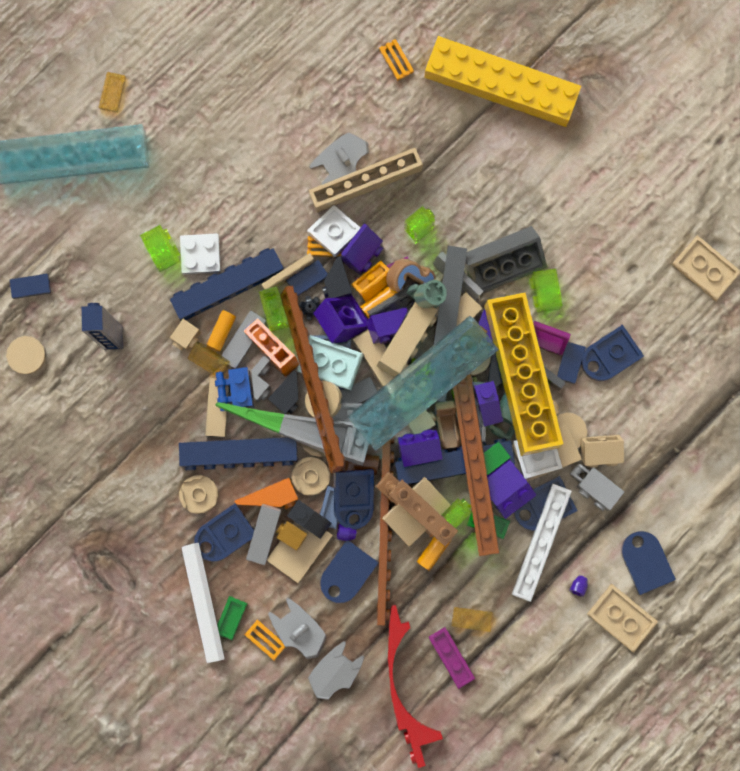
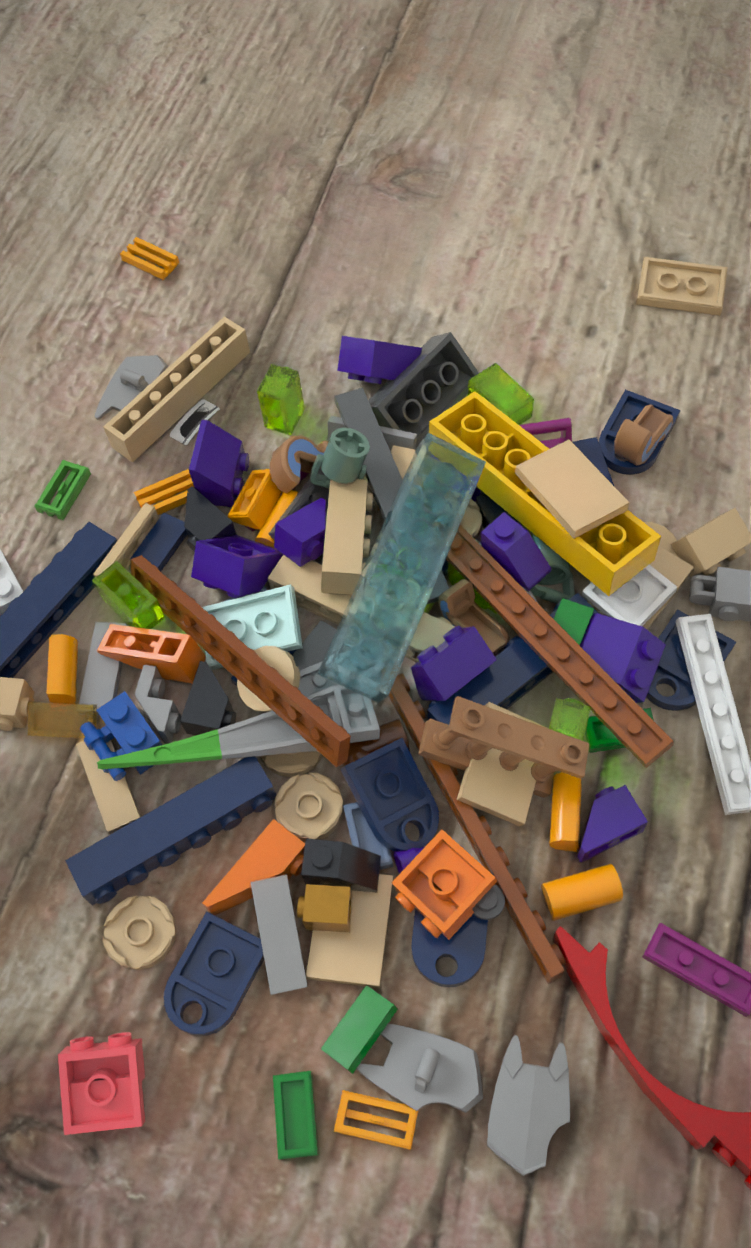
camera: 25 degrees left, 20 degrees down
white tile [181,543,224,663] -> none
black plant [299,296,320,321] -> none
white plate [307,205,360,257] -> none
yellow brick [424,36,581,127] -> none
clear yellow tile [451,607,493,632] -> none
none -> bright green tile [34,460,91,520]
none -> coral plate [58,1032,145,1135]
none -> sticker [170,399,220,445]
none -> tile [321,985,398,1074]
none -> dark purple slope [337,336,422,384]
none -> orange plate [391,829,497,940]
none -> dark grey plate [472,885,505,920]
none -> tan tile [515,440,630,539]
none -> light orange brick [541,863,623,921]
none -> dark purple slope [577,785,648,863]
none -> medium nougat animal [614,404,673,466]

